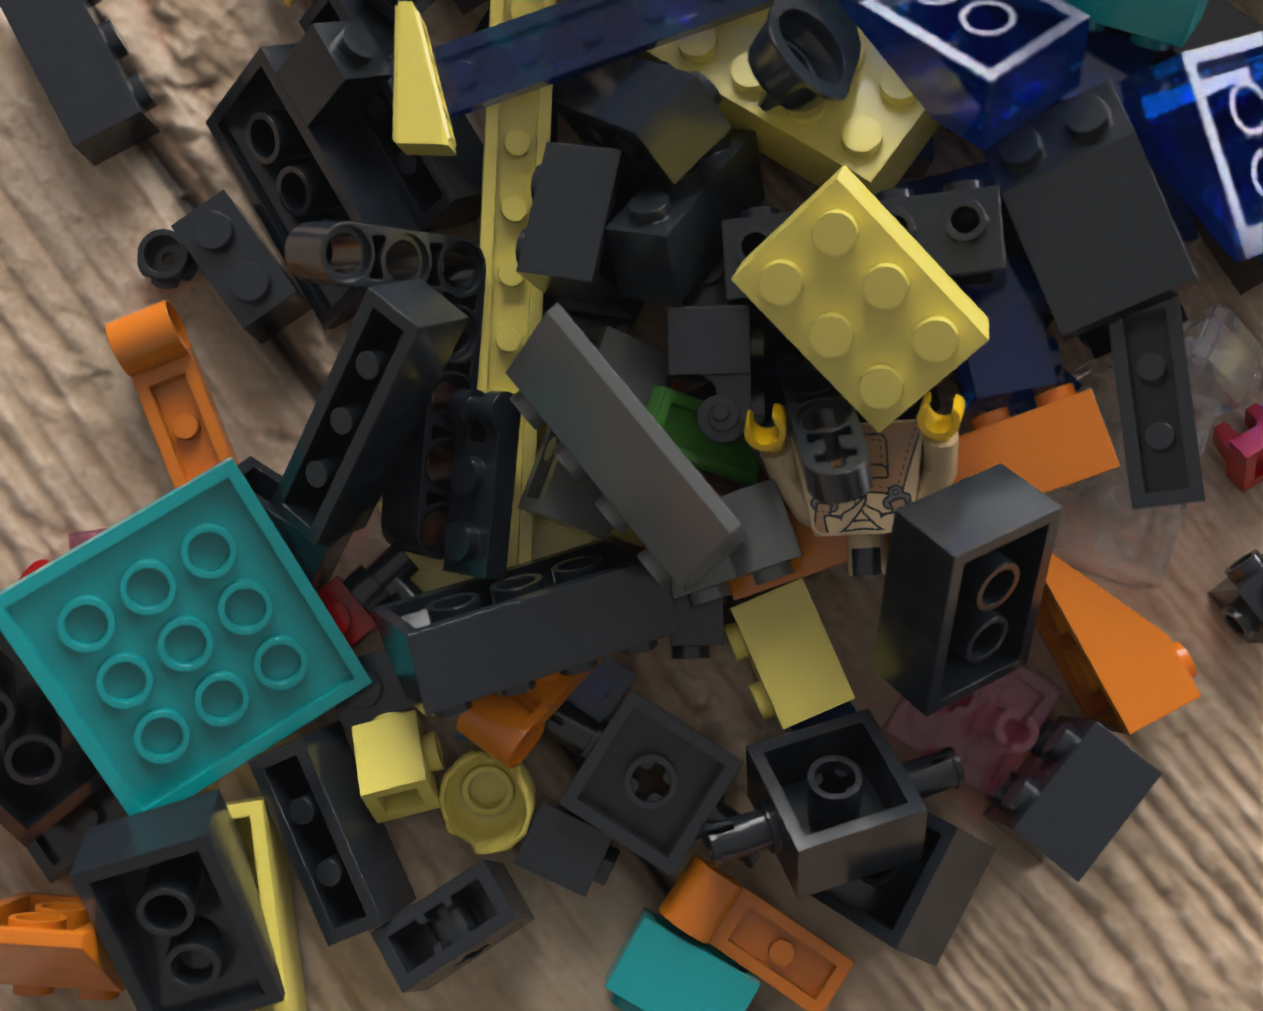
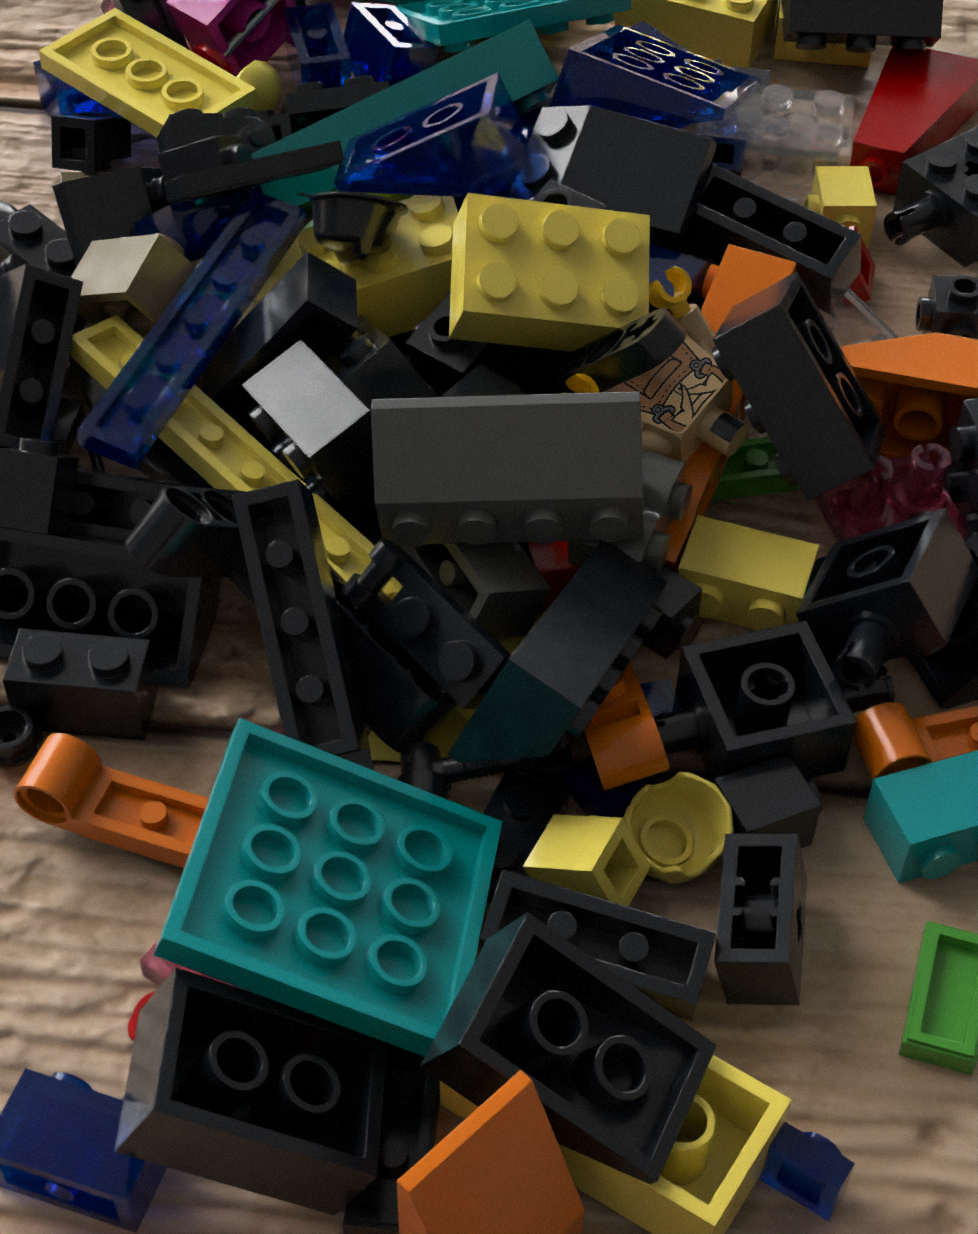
camera: 50 degrees left, 35 degrees down
light yellow slope [393,1,456,156] -> none

